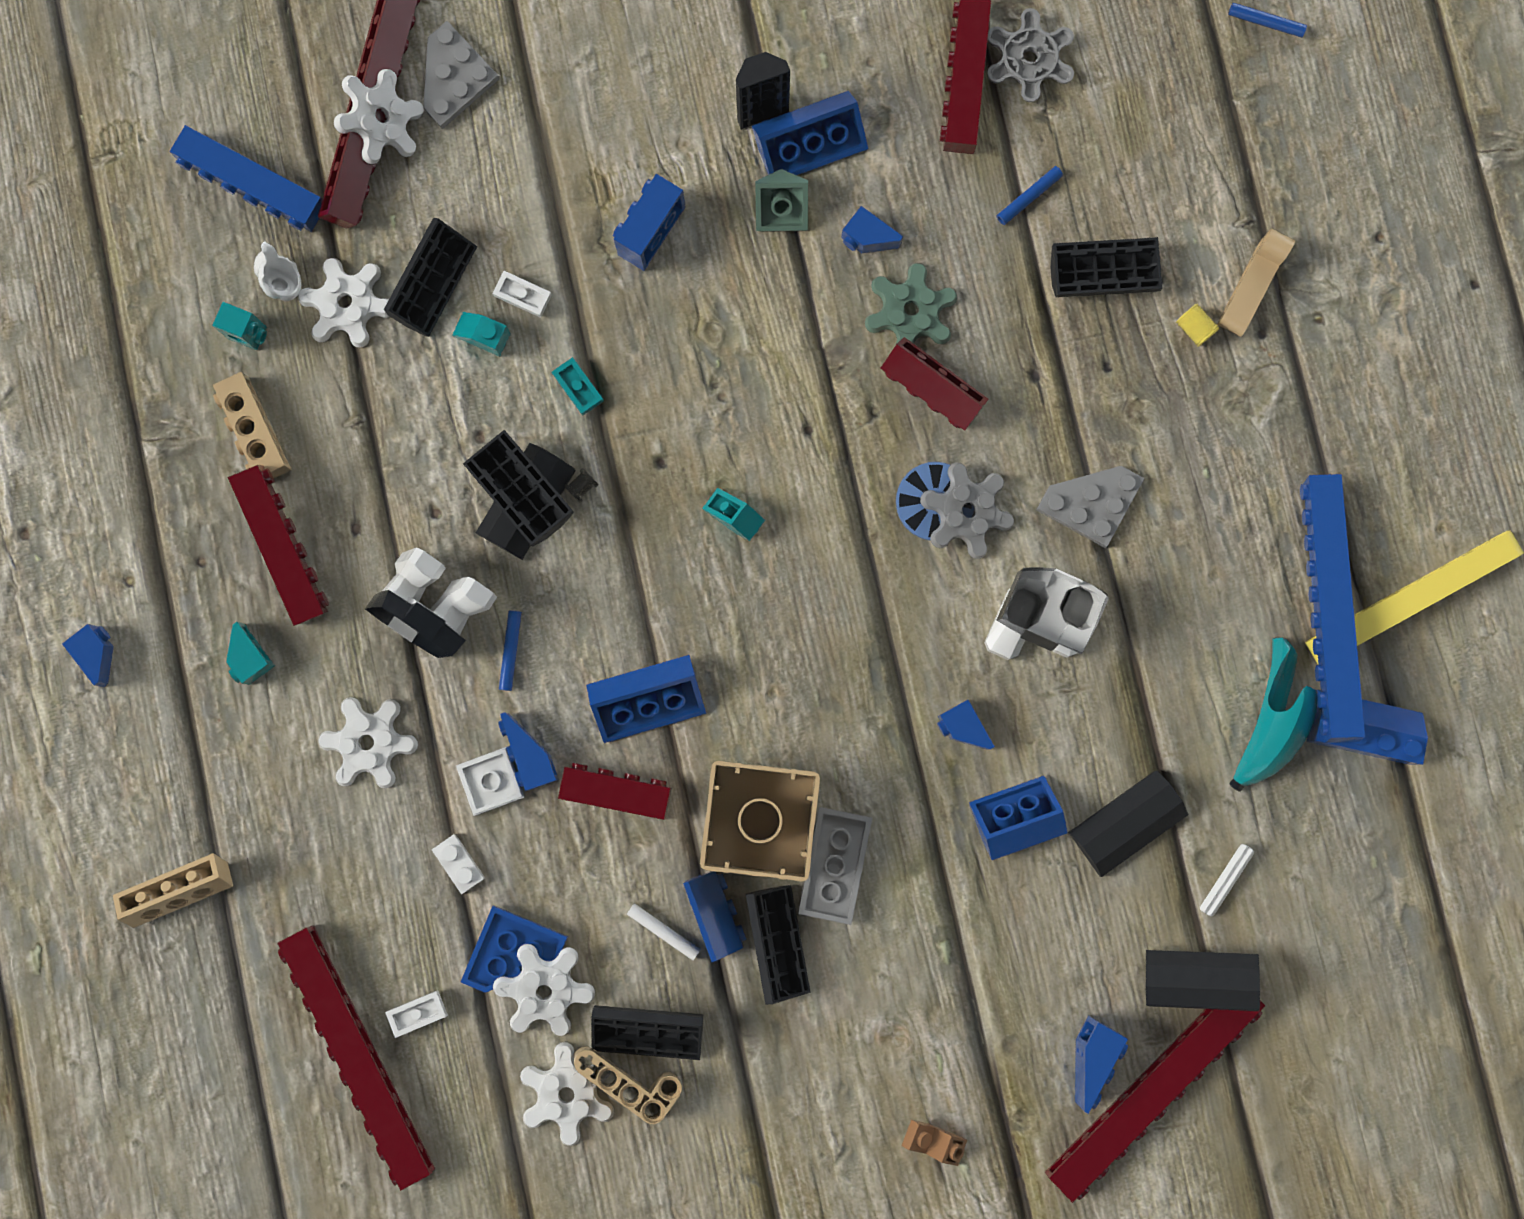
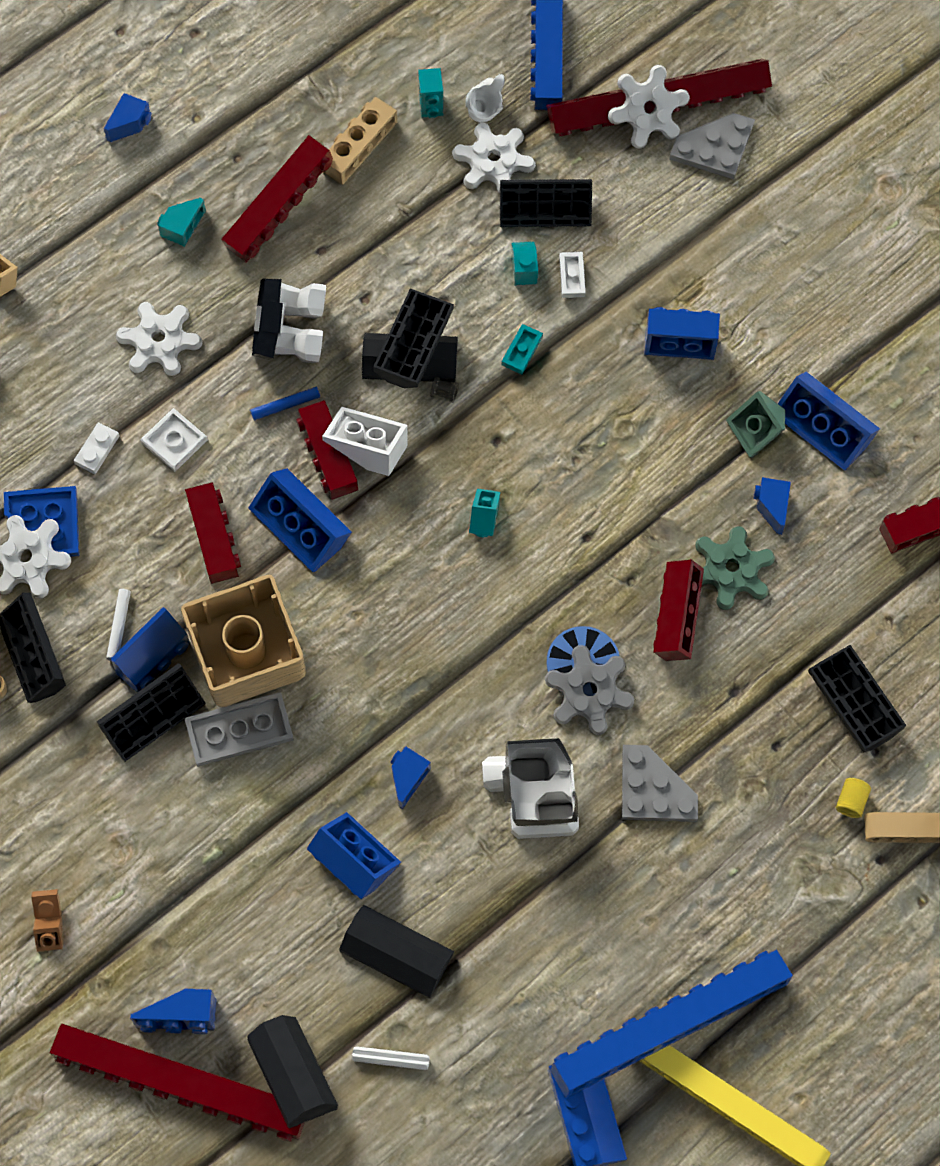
camera: 60 degrees right, 15 degrees down
blue slope [498,712,559,791] -> none
black piece [736,52,790,130] -> none
blue piece [996,166,1063,225] -> none
teal piece [1229,637,1317,792] -> none
none -> dark red brick [296,400,358,500]
none -> white slope [322,407,407,476]

